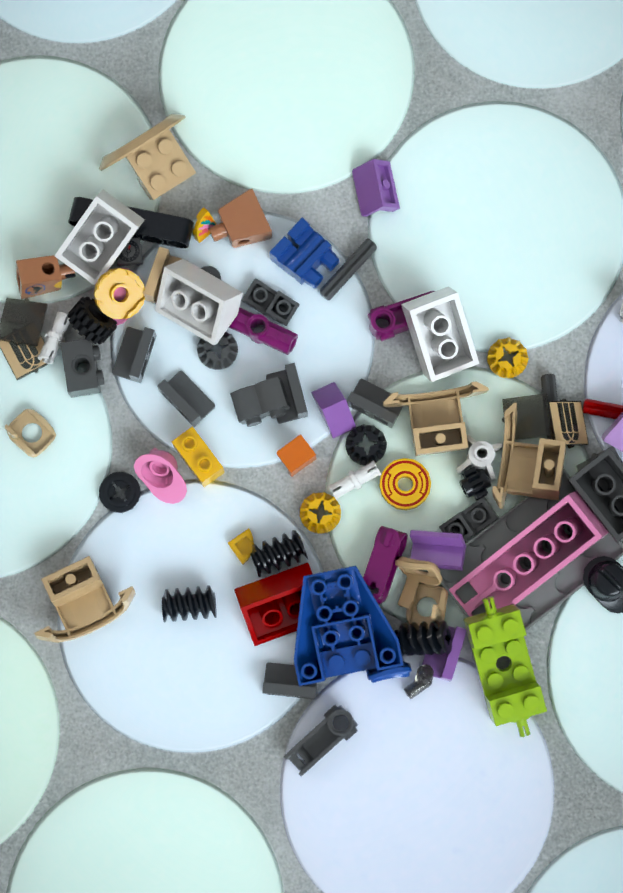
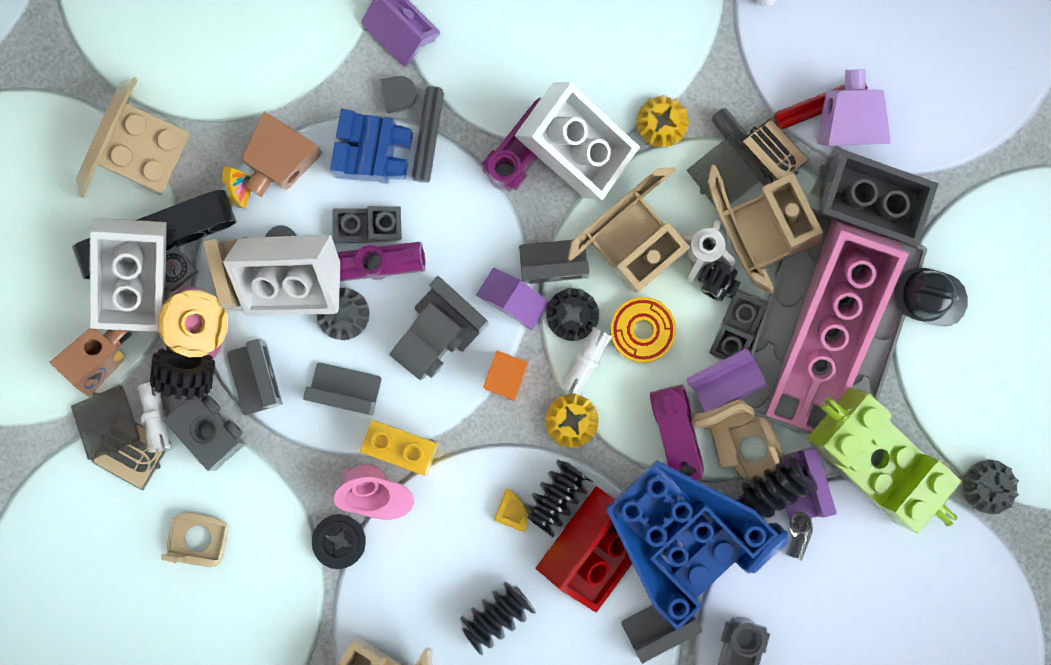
camera: 30 degrees left, 5 degrees up
none -> dark grey tile [381,76,417,113]
none -> dark grey gear [963,460,1019,514]

